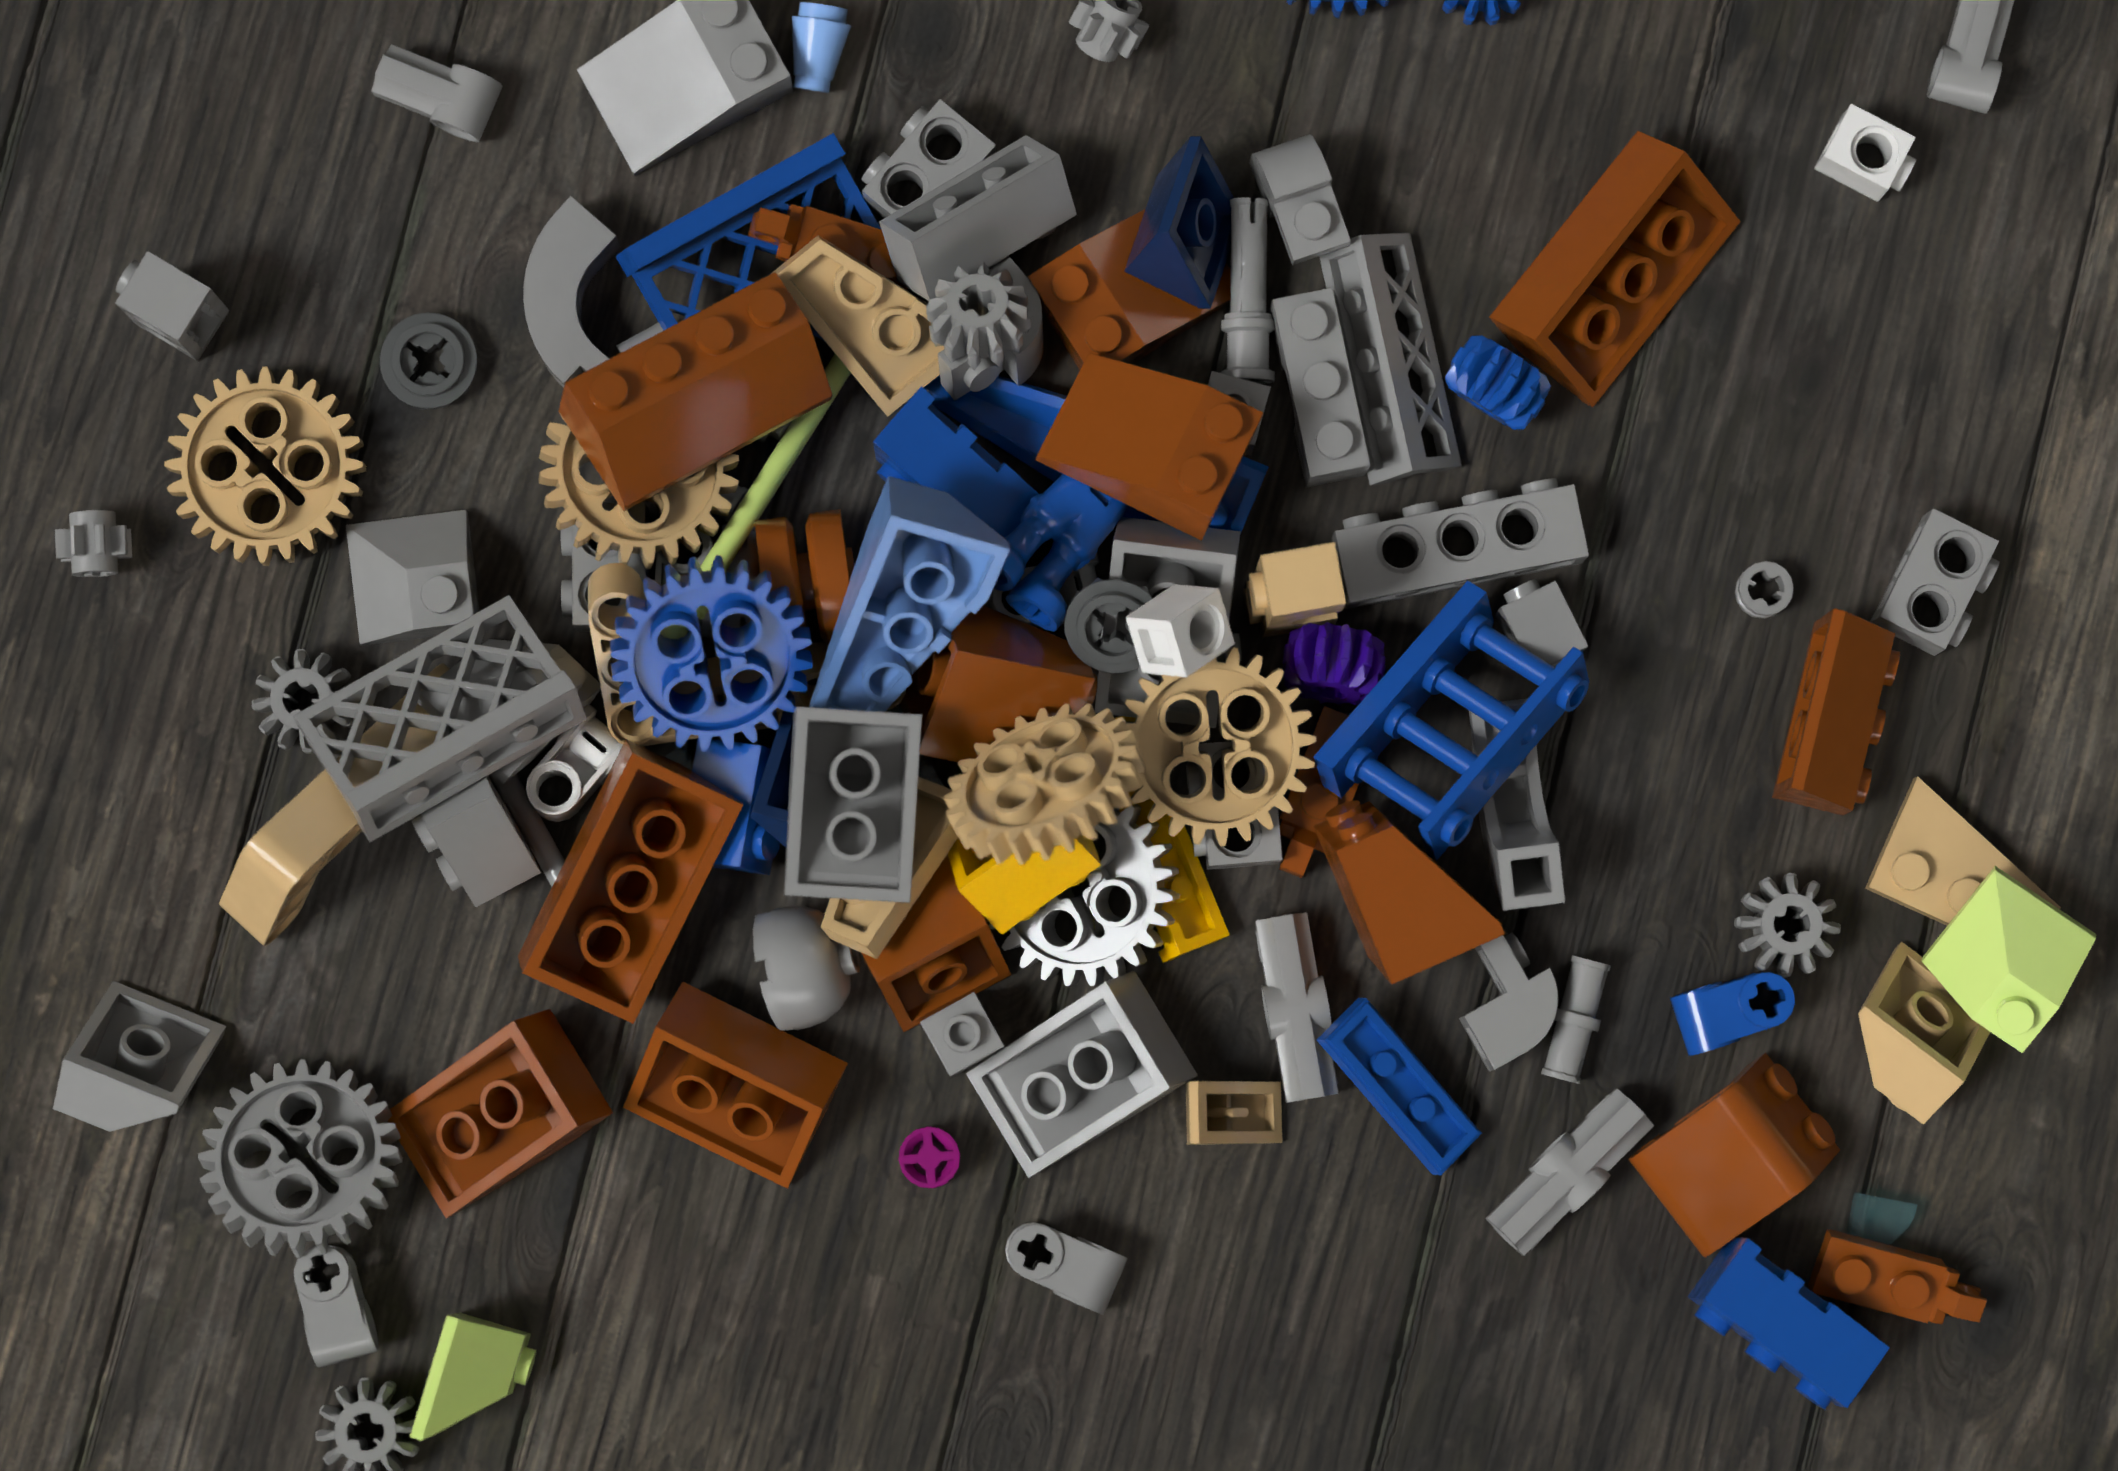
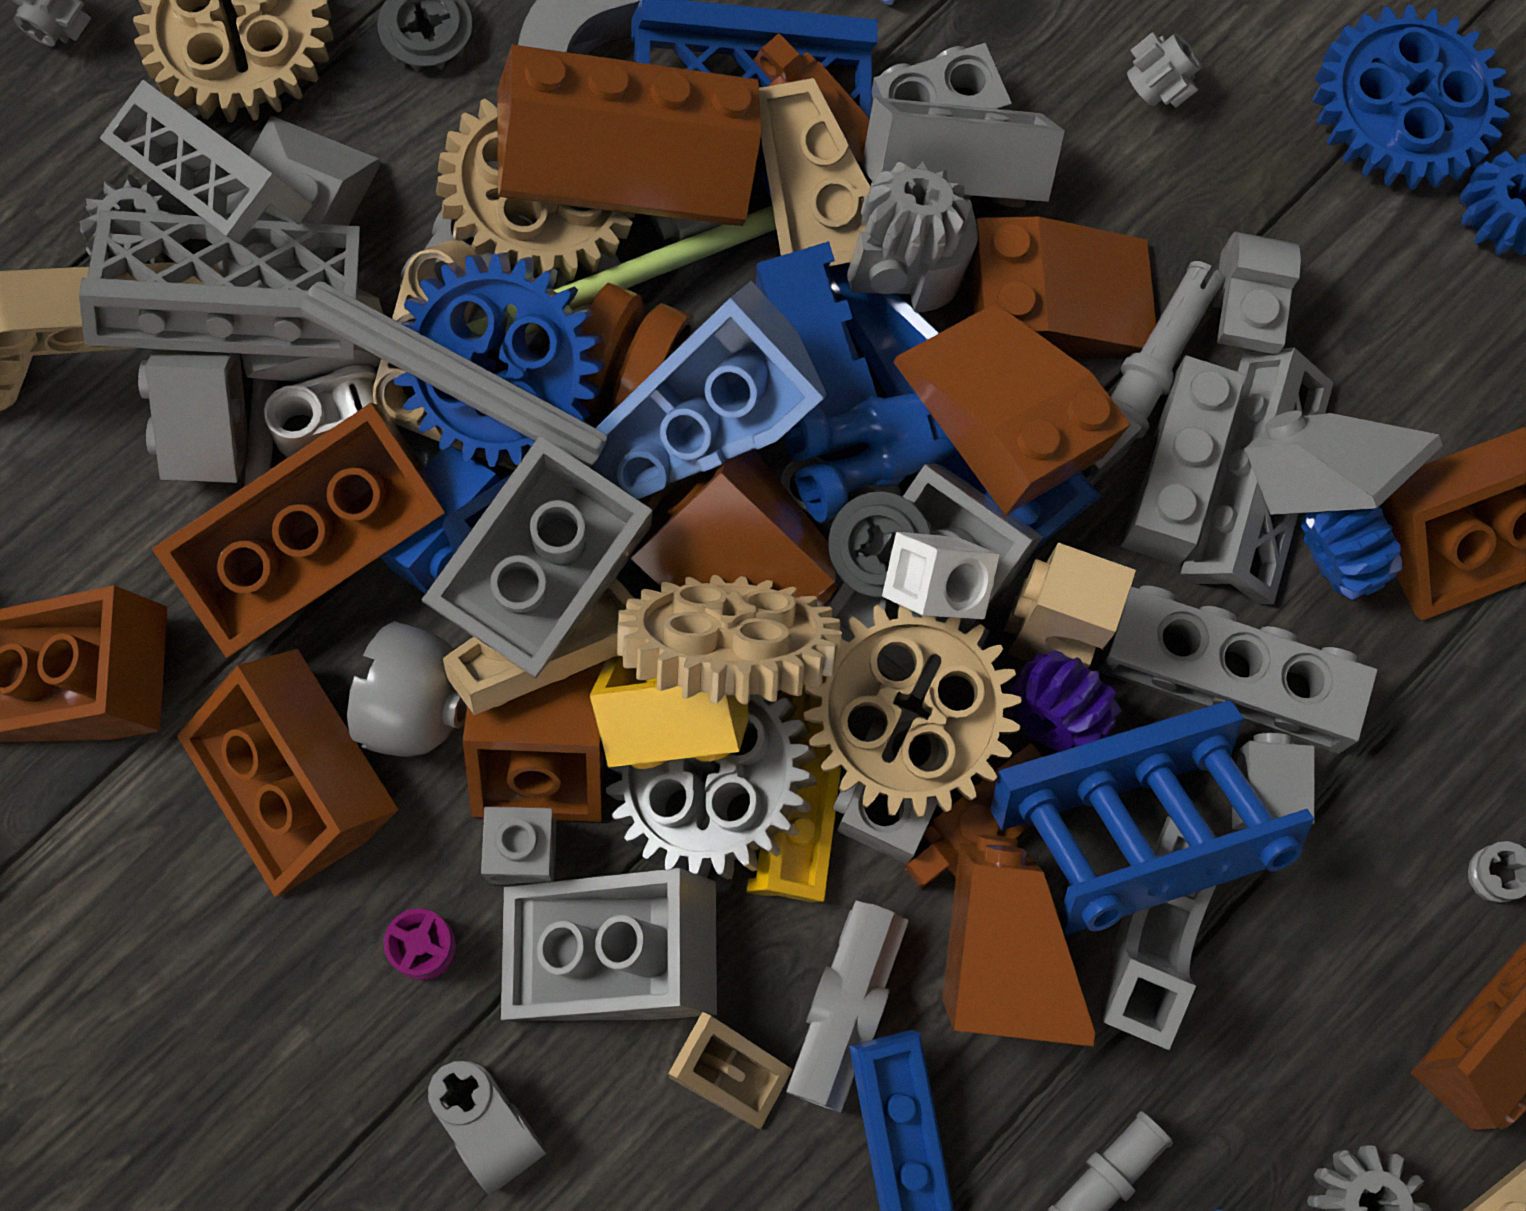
camera: 30 degrees right, 10 degrees down
dark blue slope [1124,136,1234,309] -> none
light grey brick [1459,933,1558,1071] -> none
none -> light grey fence [100,80,313,245]
none -> light grey axle [300,282,607,468]
none -> light grey slope [1245,410,1443,515]

